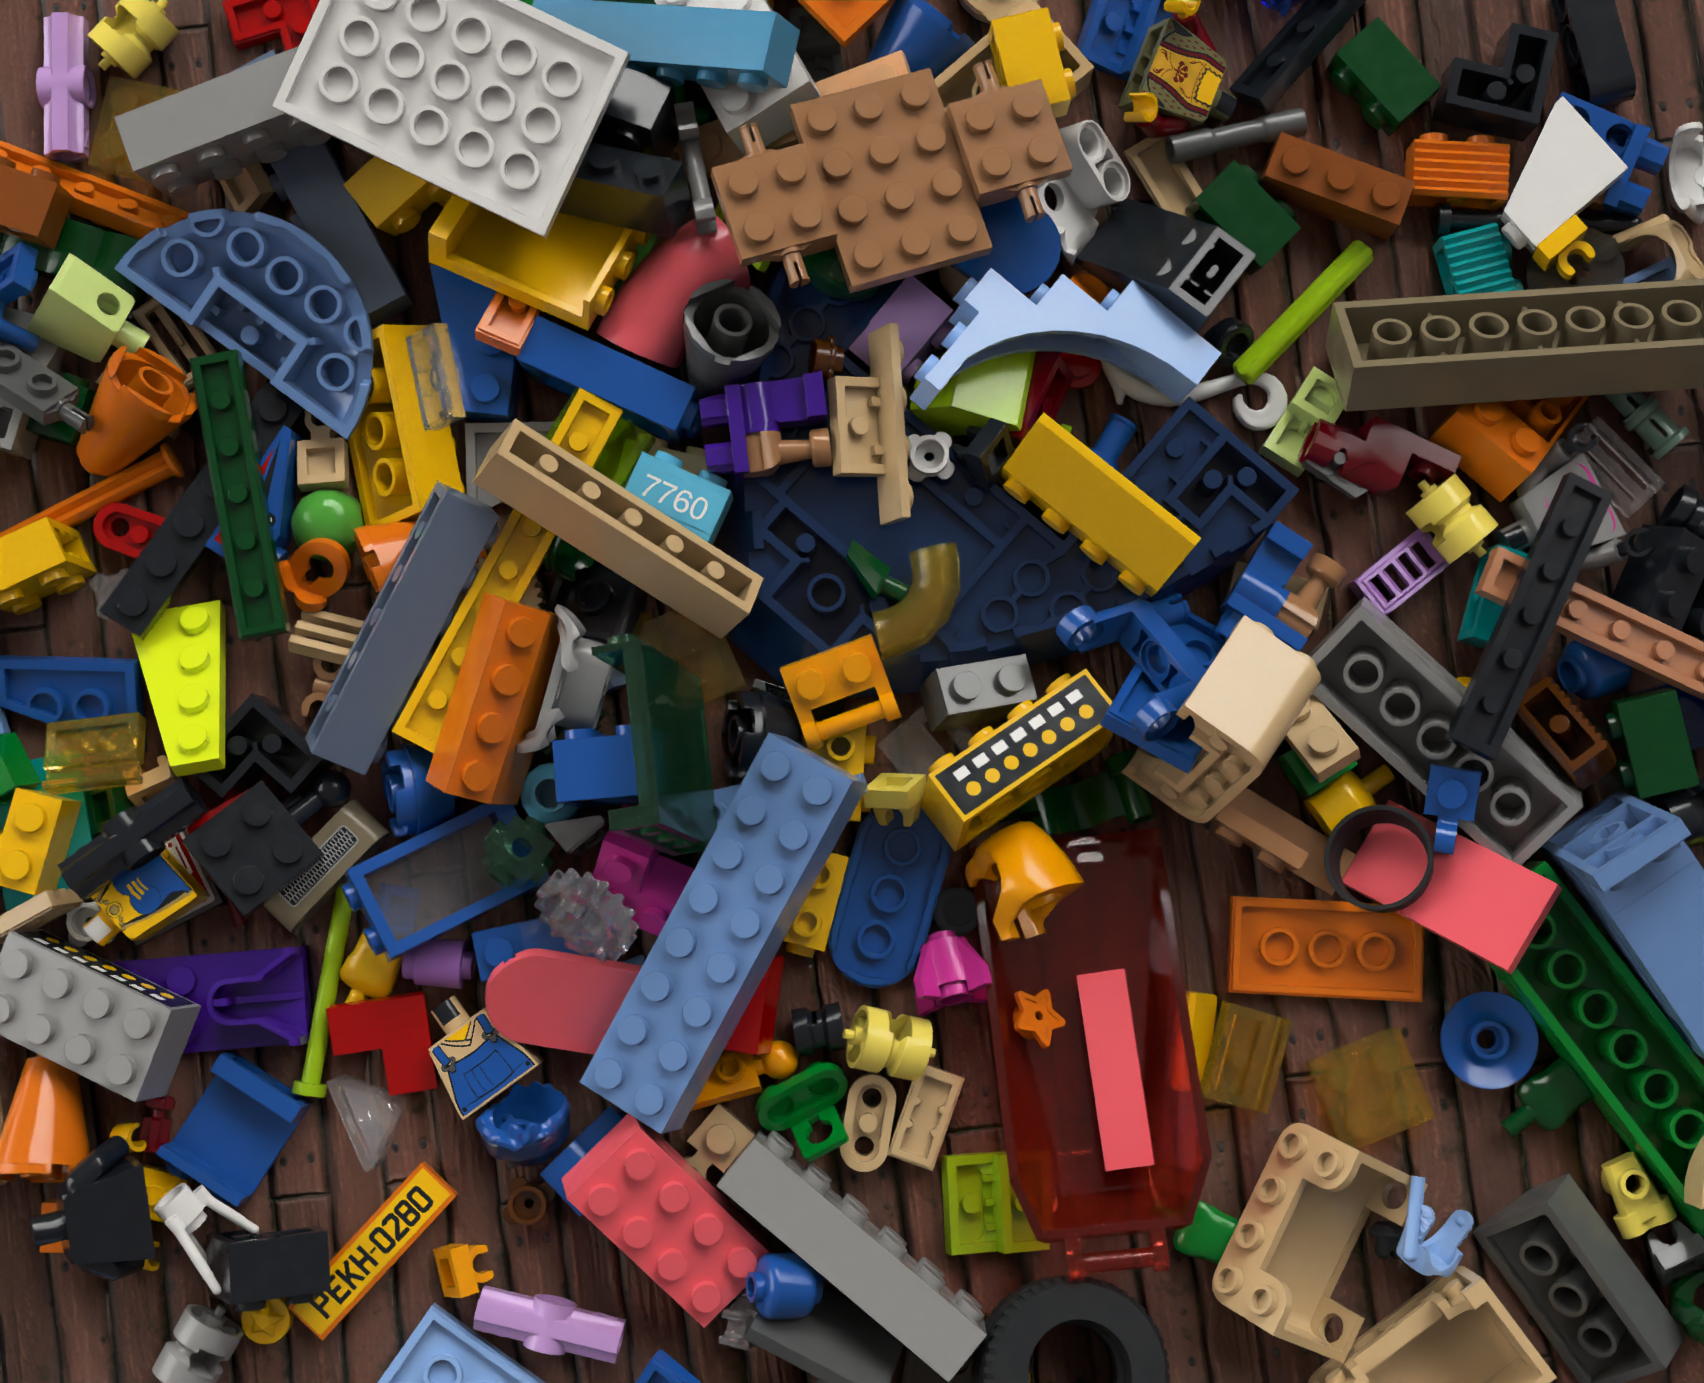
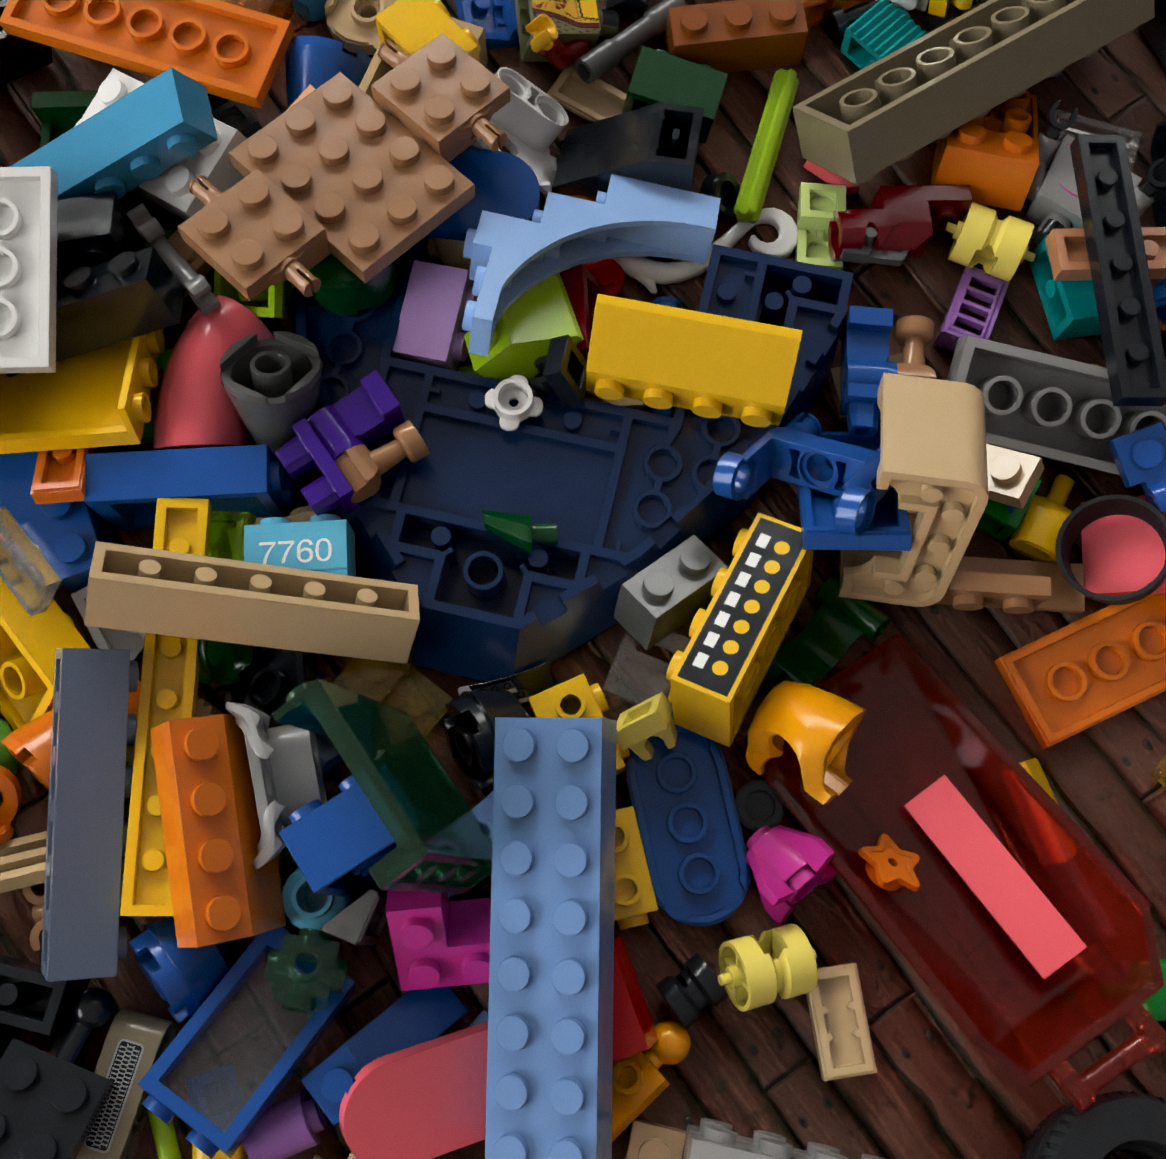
camera: 30 degrees left, 10 degrees down
clear gear [534,868,639,962] -> none
green bracket [755,1061,849,1162] -> none
light orange plate [780,634,902,751] -> none
reddish brown plate [808,335,844,383] -> none
tan bracket [827,323,914,525] -> none
tan plate [840,1073,896,1172] -> none
clear yellow cylinder [872,543,961,660] -> none
lime slope [941,1150,1050,1256] -> none
clear yellow plate [1198,1001,1293,1114] -> none
sand green pin [1603,392,1690,461] -> none

